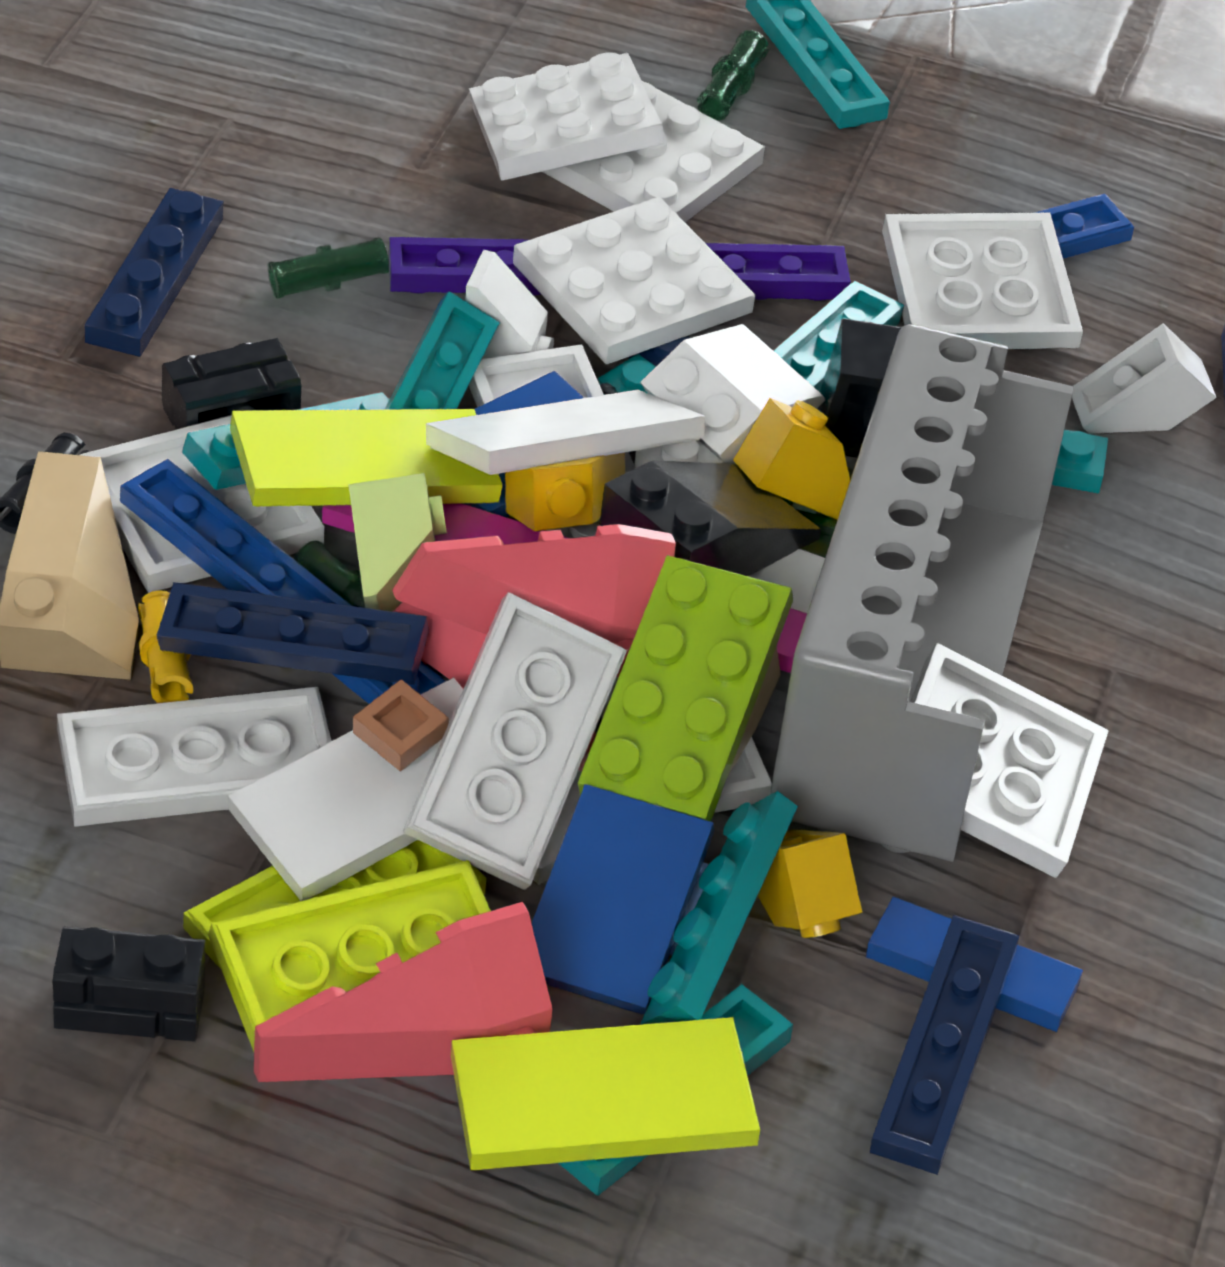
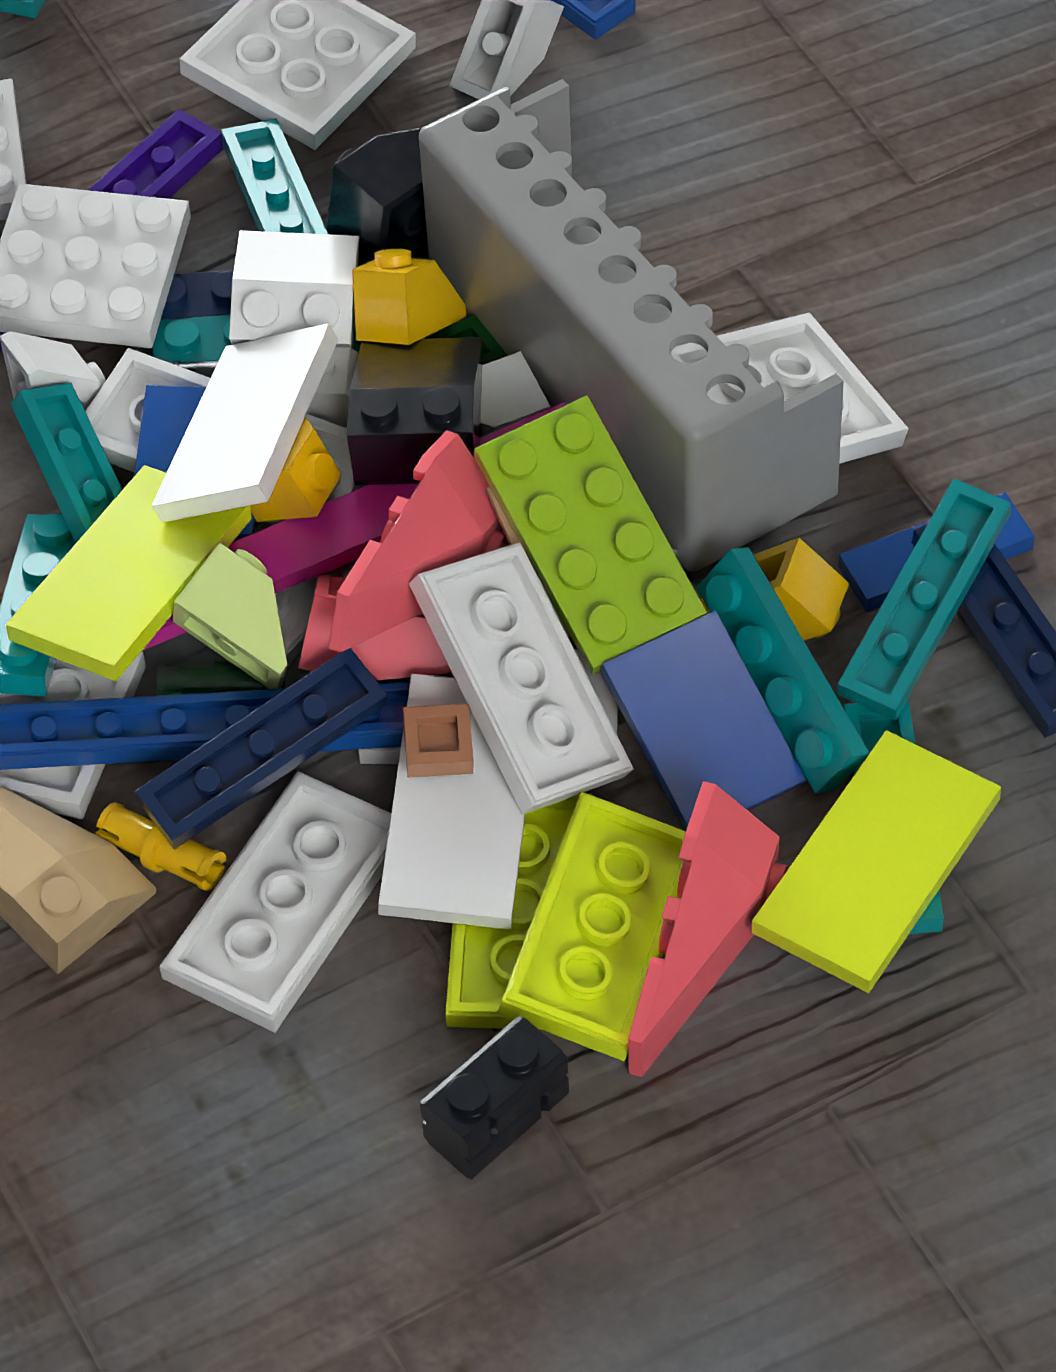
camera: 40 degrees left, 10 degrees up
none -> teal plate [837,478,1011,721]

